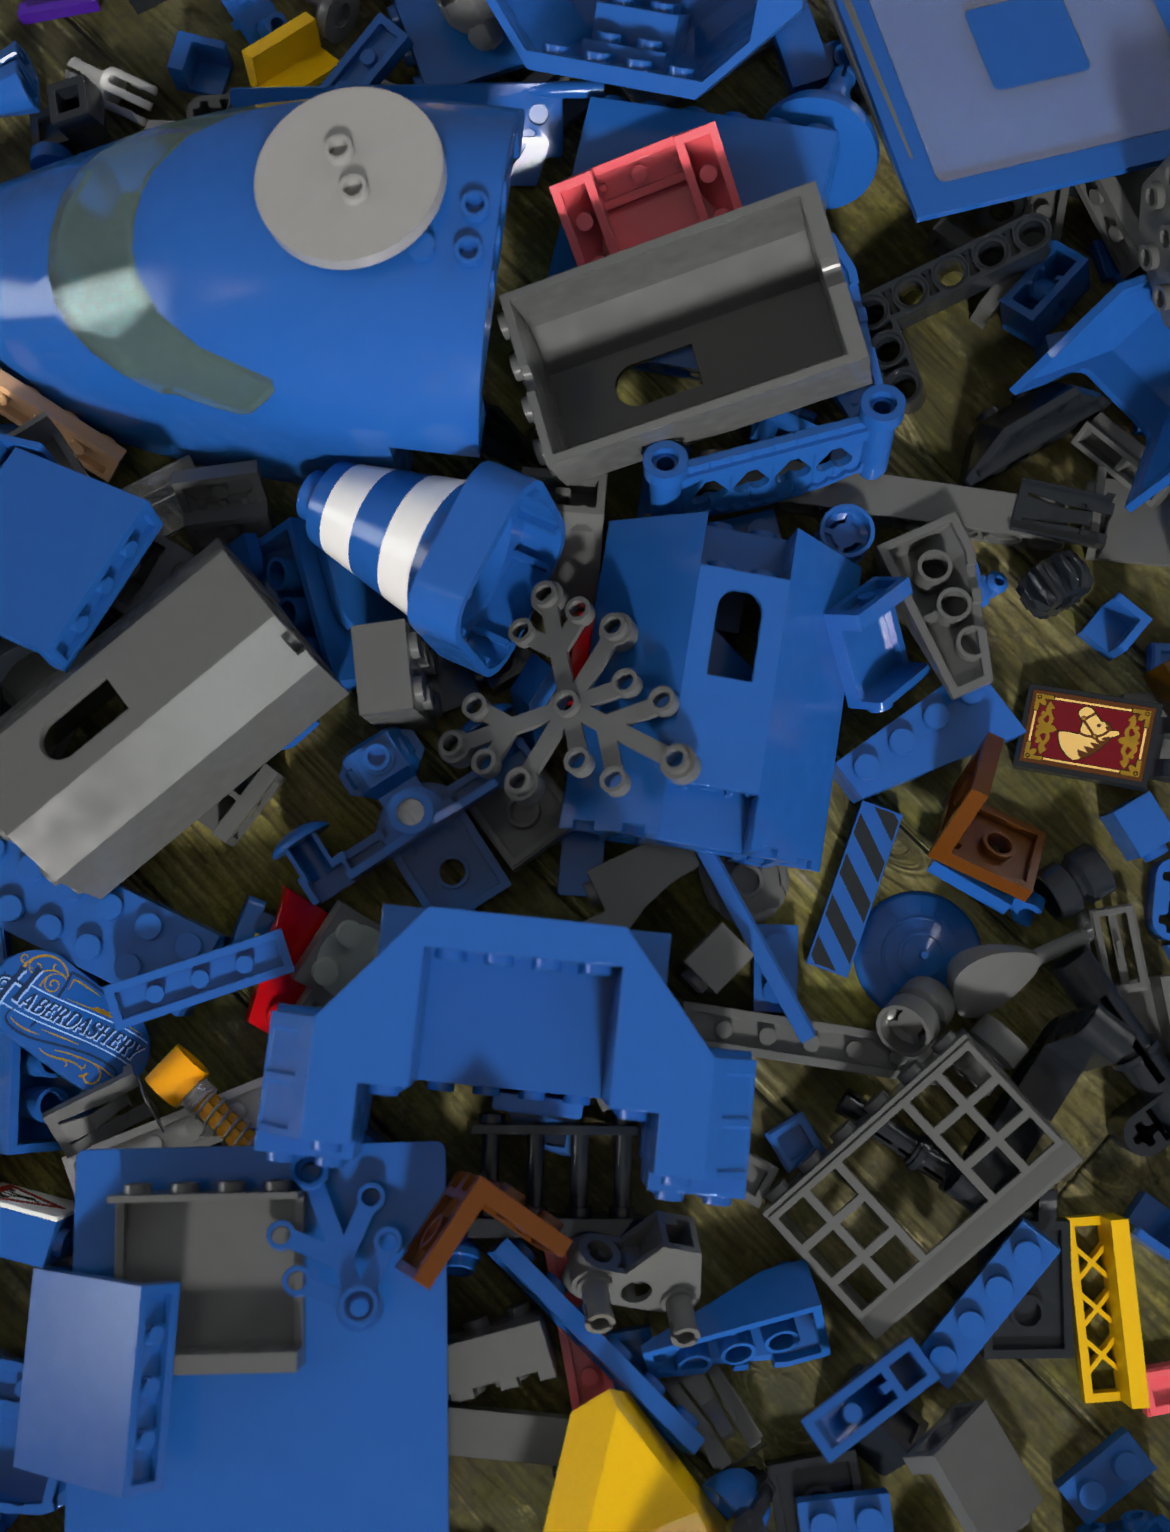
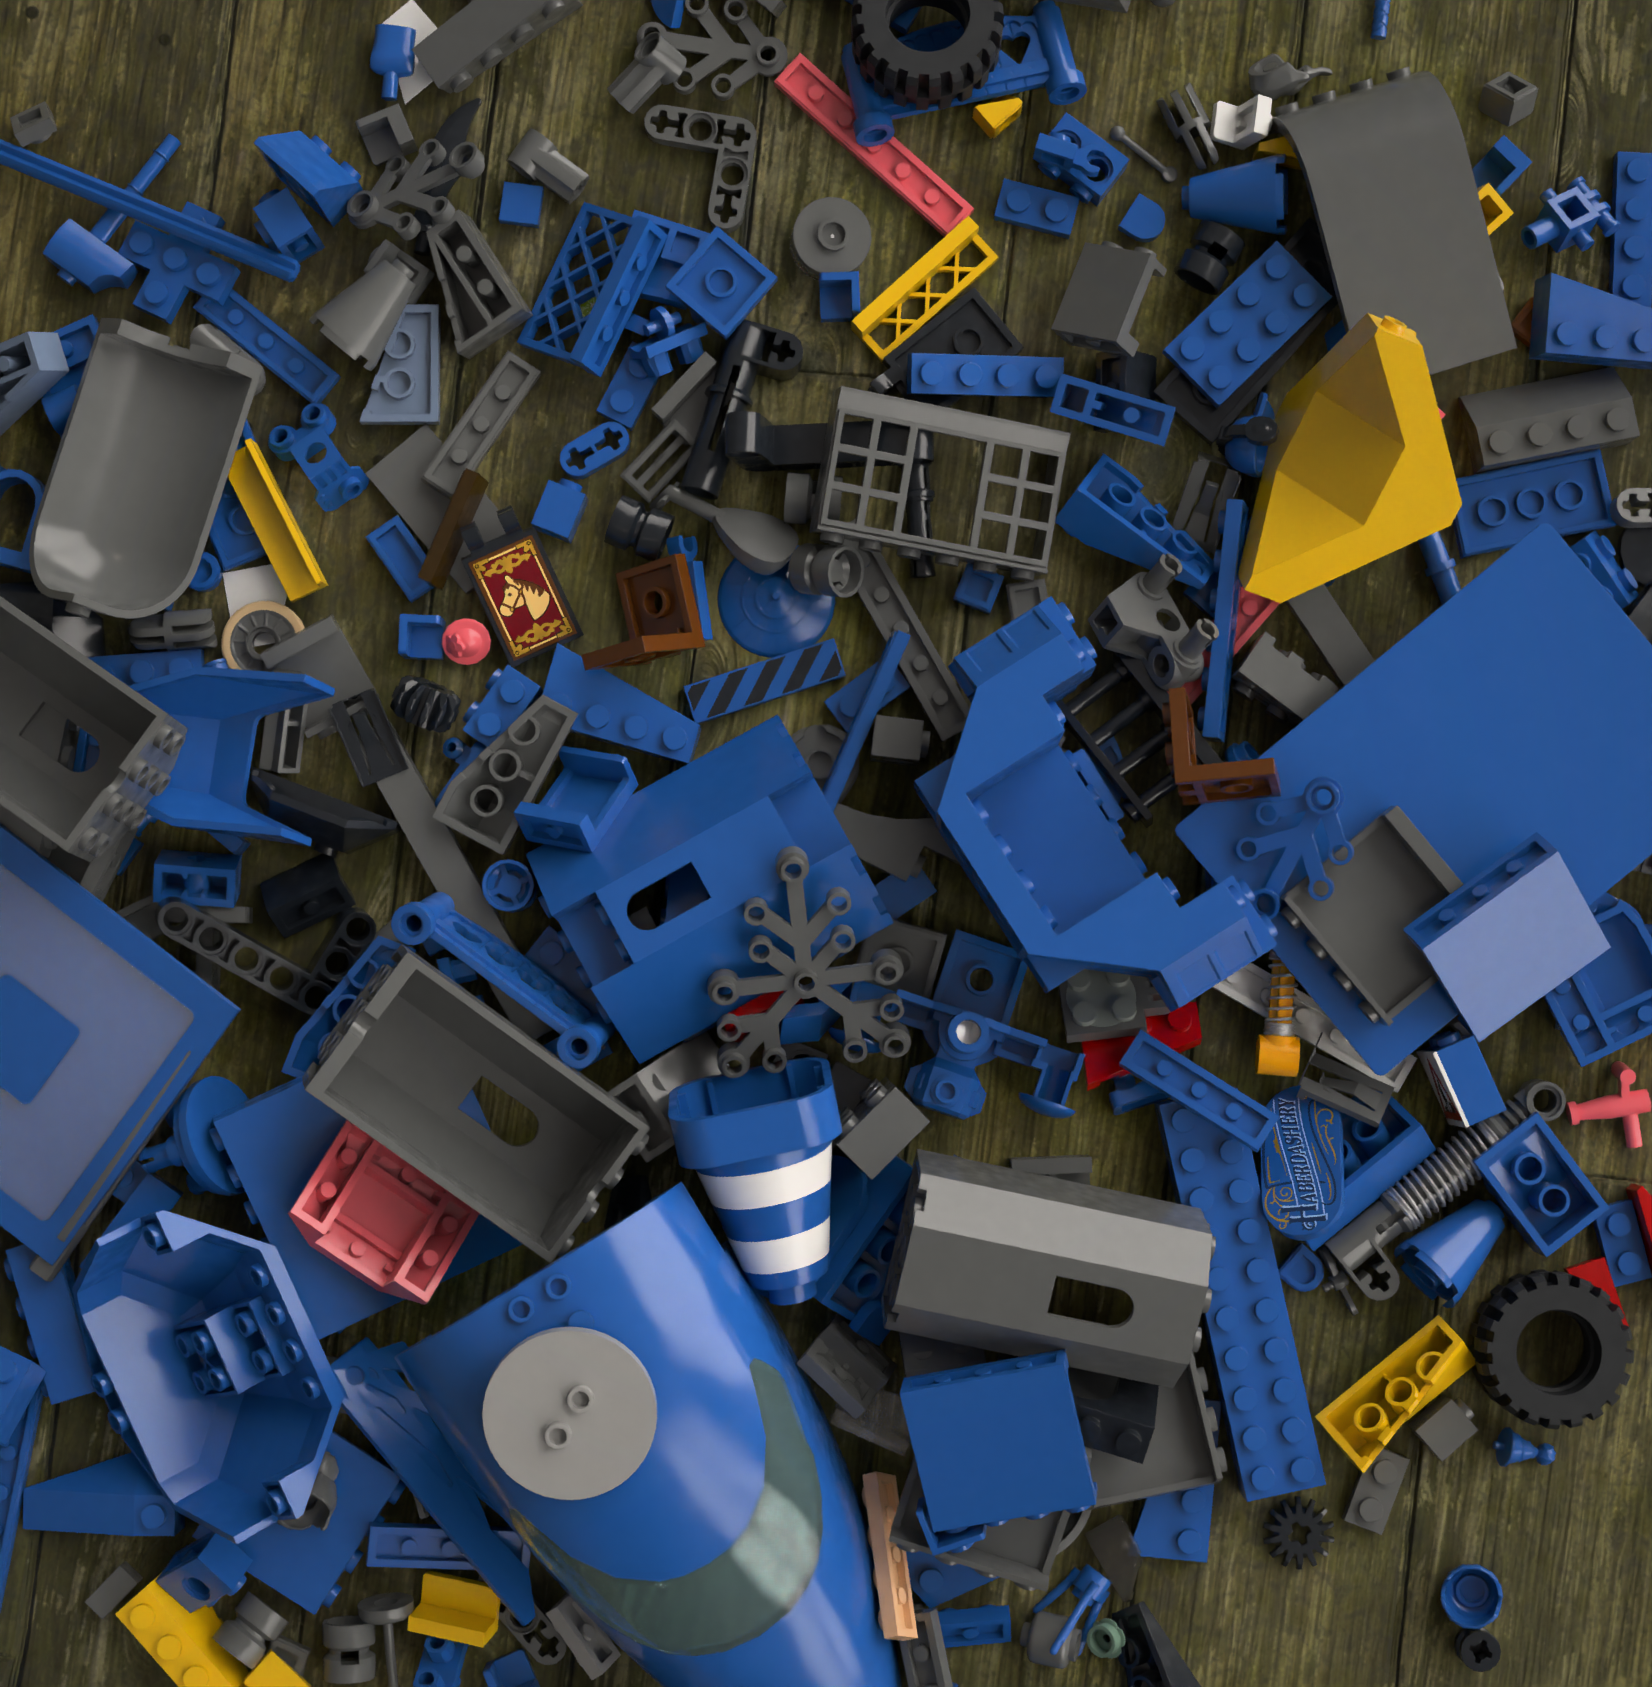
camera: 130 degrees left, 5 degrees up
none -> black panel [260,853,356,939]
none -> coral hat [442,618,491,665]
none -> blue brick [462,665,543,747]

